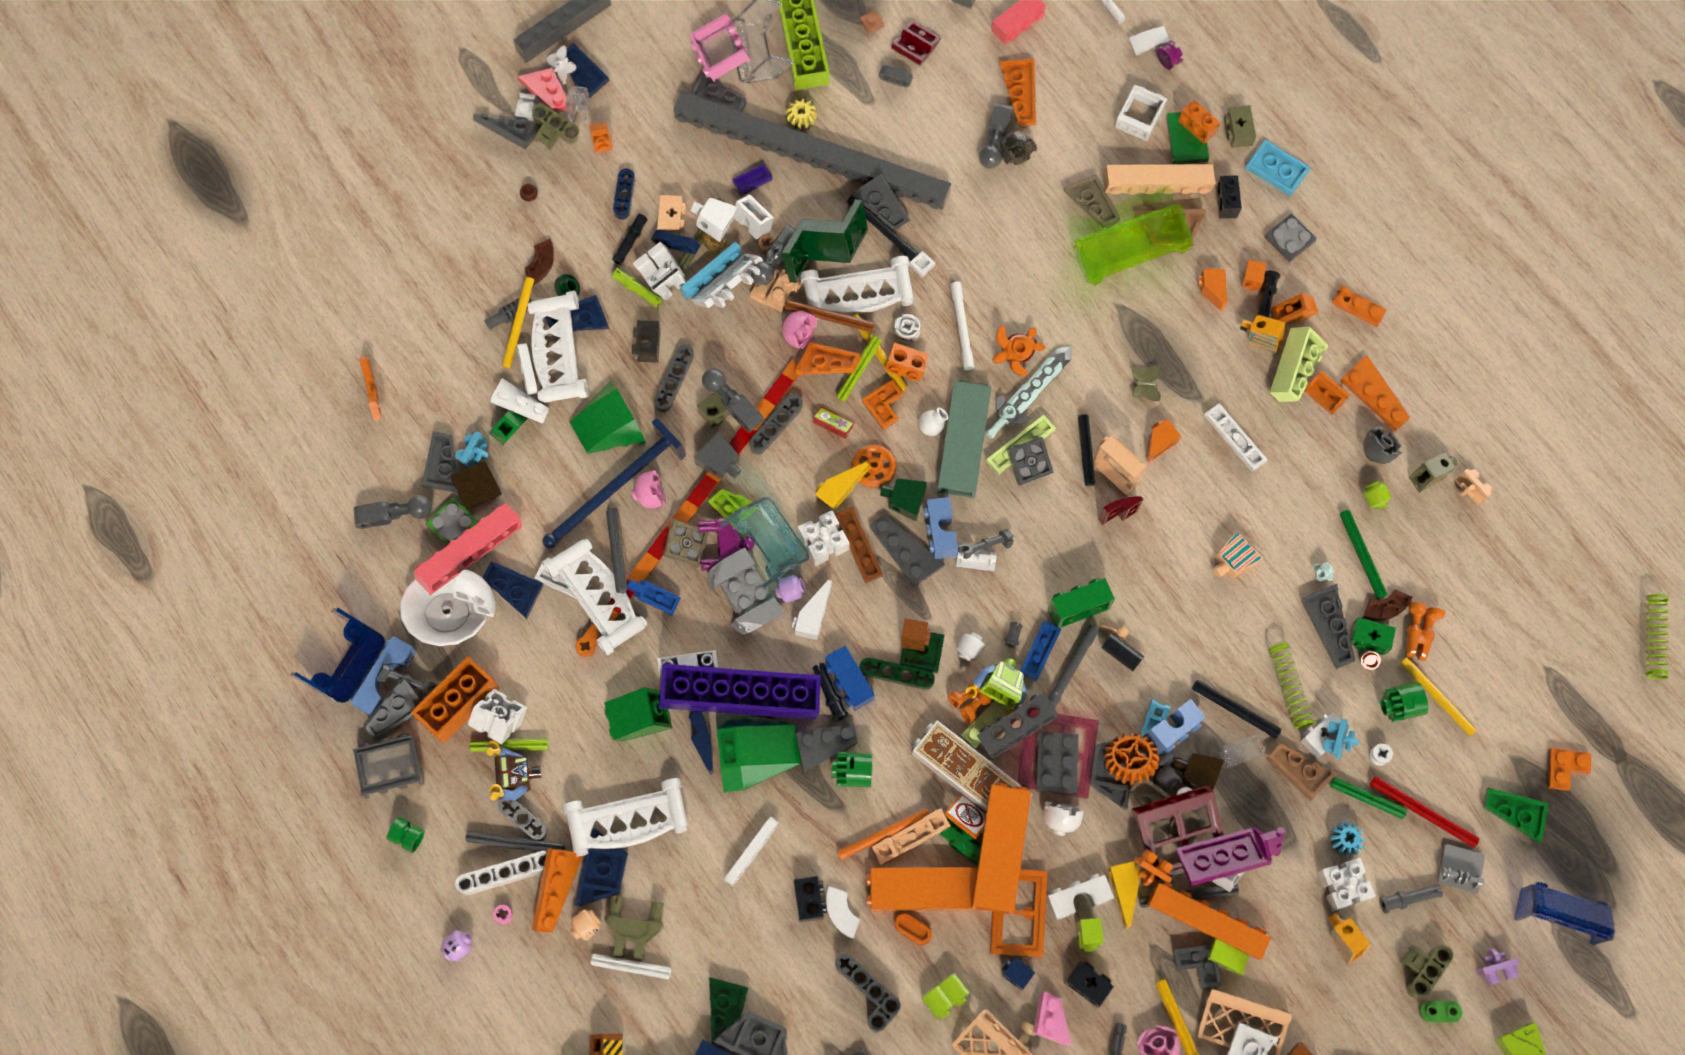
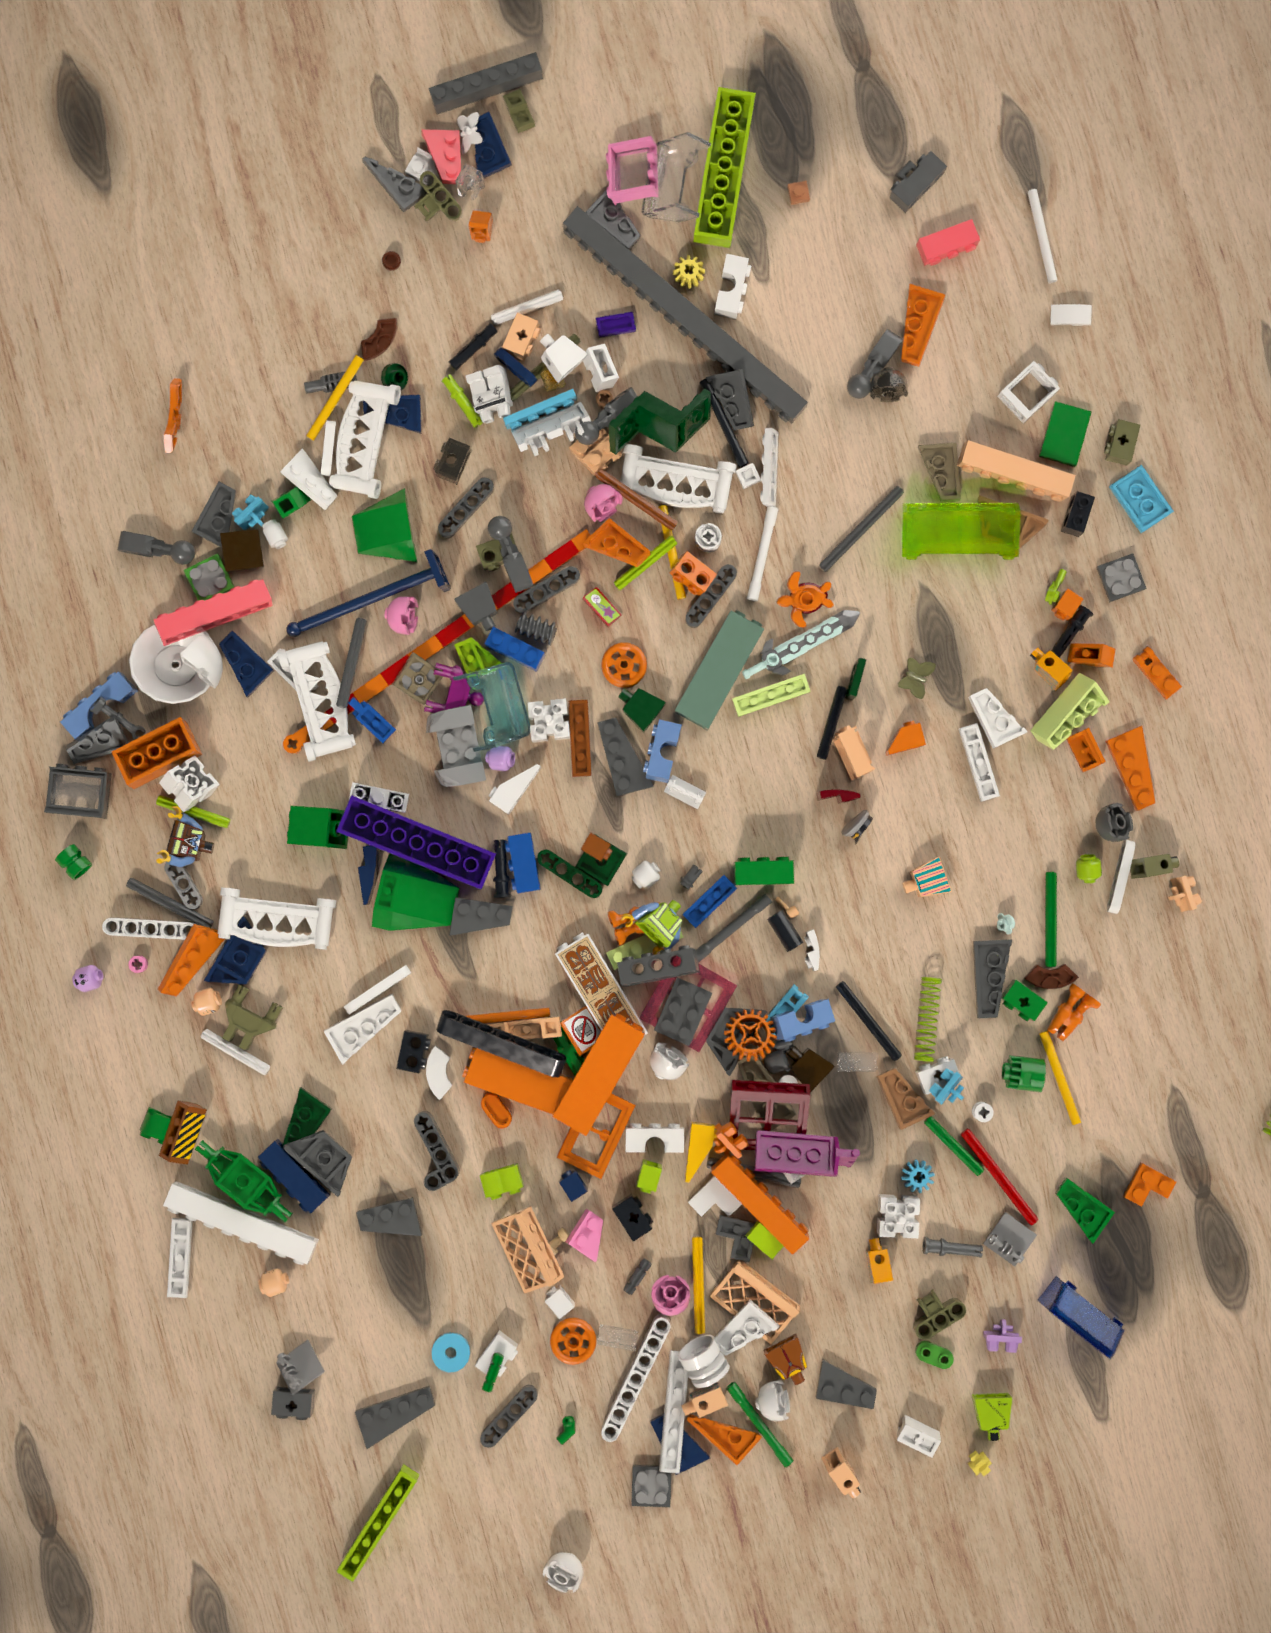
camera: 20 degrees right, 15 degrees up
clear blue windscreen [290,607,385,703] -> none
dark blue beam [613,168,635,220] -> none
yellow slope [815,462,871,512] -> none
green gear [831,752,872,788] -> none
orange plate [862,379,903,430] -> none
dark grey beam [878,65,913,87] -> none
dark red slope [891,20,941,66] -> none
white piece [918,407,948,436] -> none
dark grey piece [958,529,1014,559] -> none
dark grey piece [1007,437,1054,485] -> none
magenta wheel [1156,41,1183,70] -> none
orange brick [1178,99,1220,144] -> none
orange slope [1197,269,1227,310] -> none
plate [1361,651,1381,670] -> none
none -> white brick [262,519,288,549]
none -> white wing [324,994,401,1065]
none -> black beam [436,1010,567,1078]
none -> blue brick [484,627,545,672]
none -> white axle [491,290,563,325]
none -> olive slope [503,89,536,133]
none -> dark grey piece [515,611,557,646]
none -> dark grey beam [685,564,737,628]
none -> white tile [688,1176,742,1217]
none -> white arch [714,254,751,319]
none -> white plate [760,428,778,507]
none -> white slope [804,929,820,971]
none -> dark grey axle [819,486,904,572]
none -> light grey piece [841,810,873,845]
none -> dark green tile [845,658,866,700]
none -> white wing [968,688,1028,748]
none -> lime plate [1045,569,1067,605]
none -> white beam [1107,840,1135,914]

